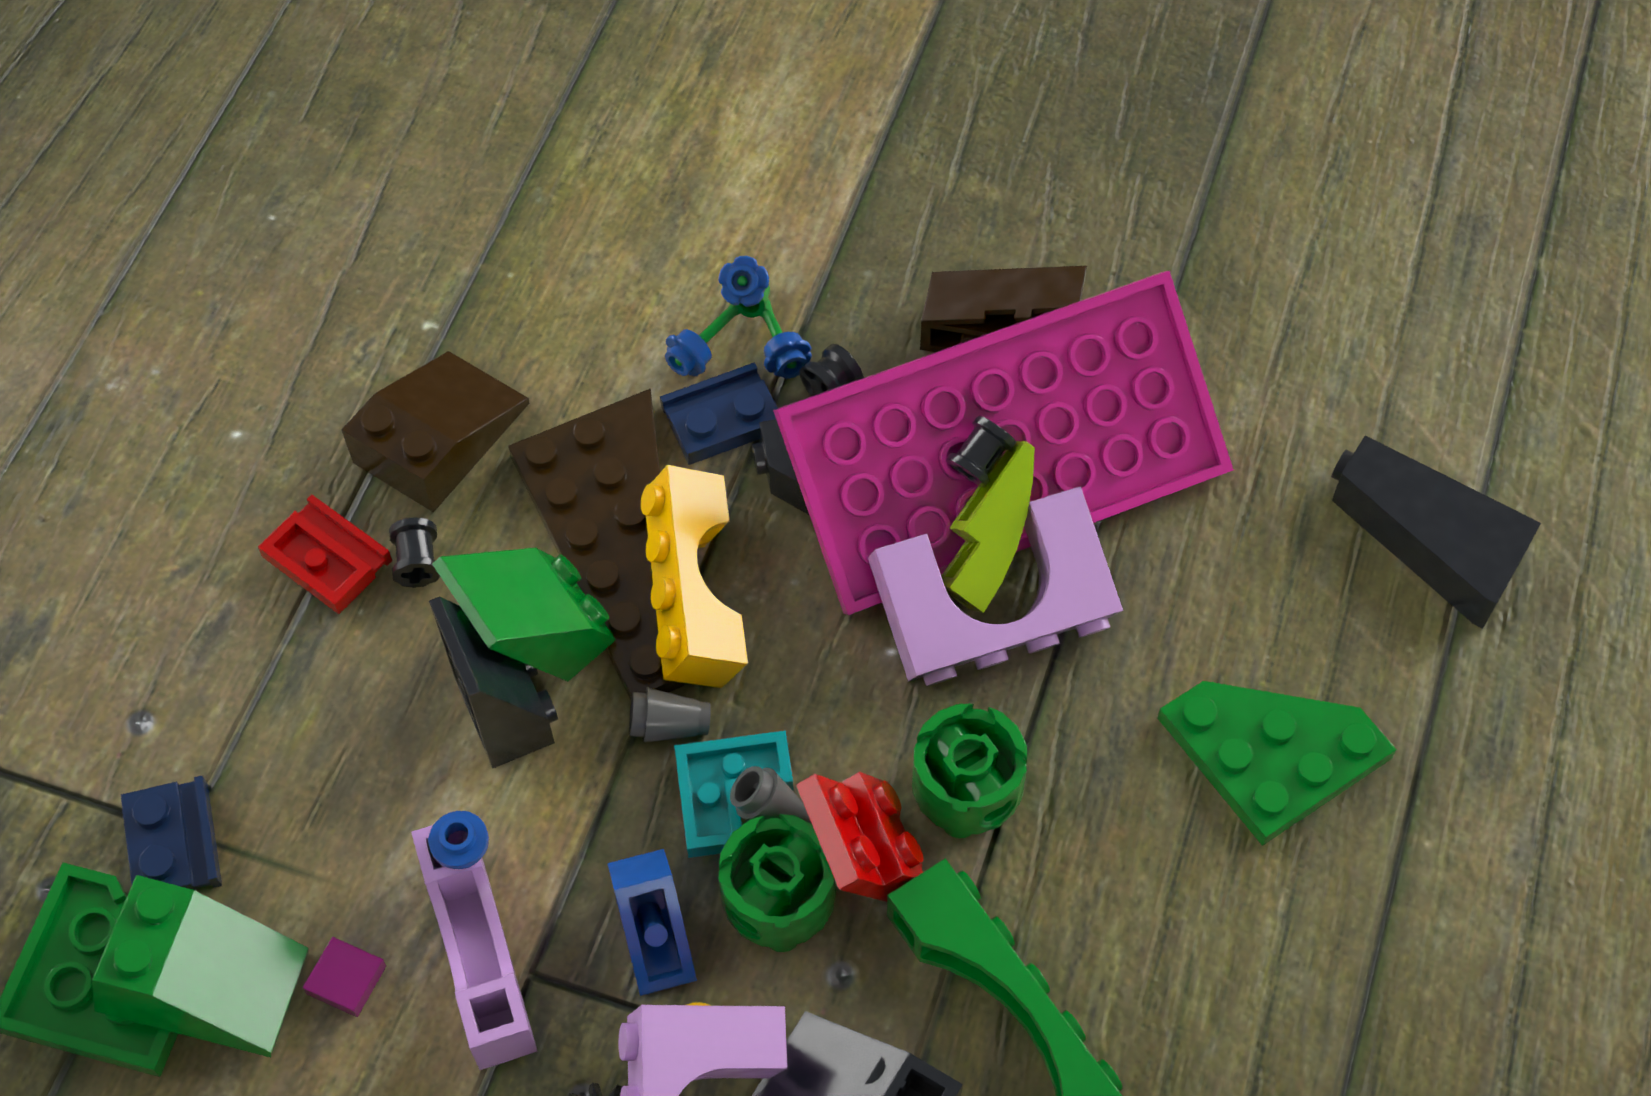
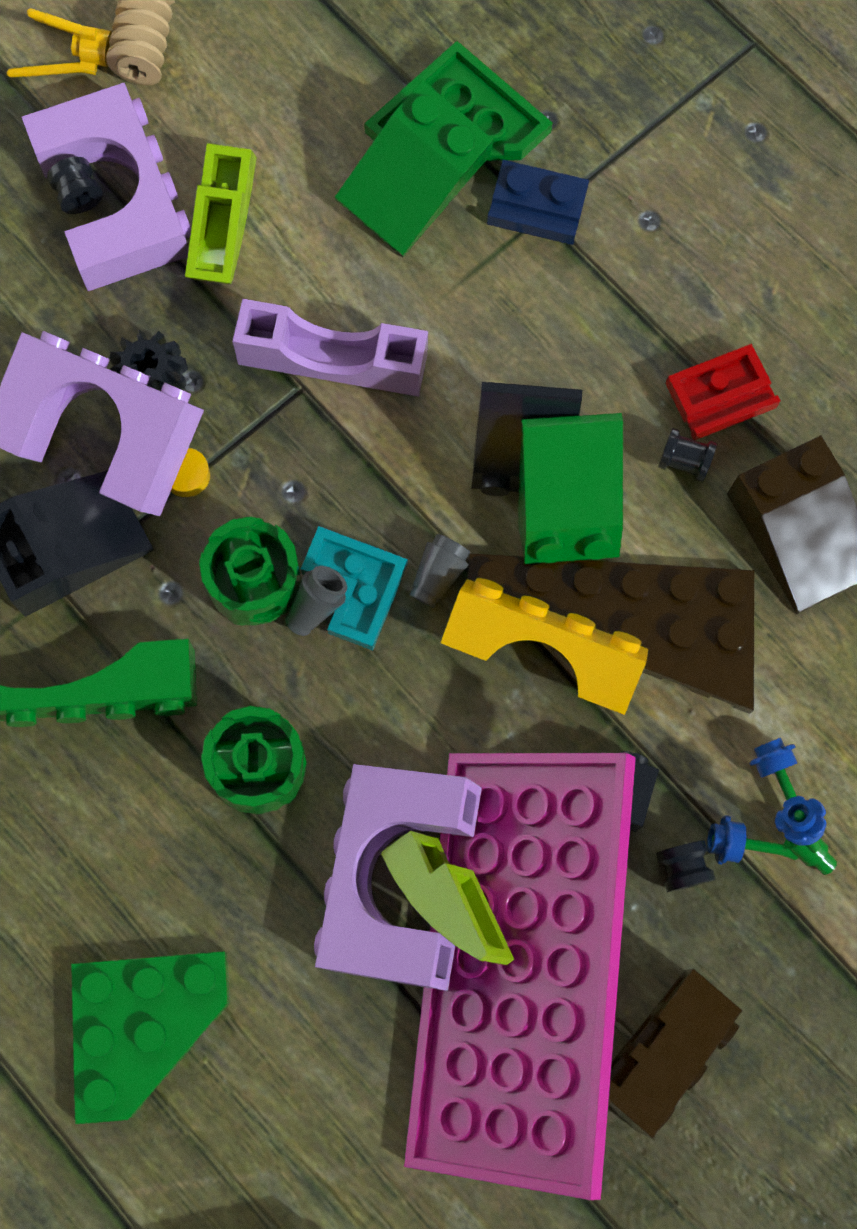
camera: 115 degrees right, 15 degrees up
magenta tile [302,936,386,1018] -> none
blue plate [428,811,489,869] -> none
blue slope [607,849,697,996] -> none
dark blue plate [660,362,778,465] -> none
red plate [796,772,924,902] -> none
black bush [946,415,1016,488] -> none

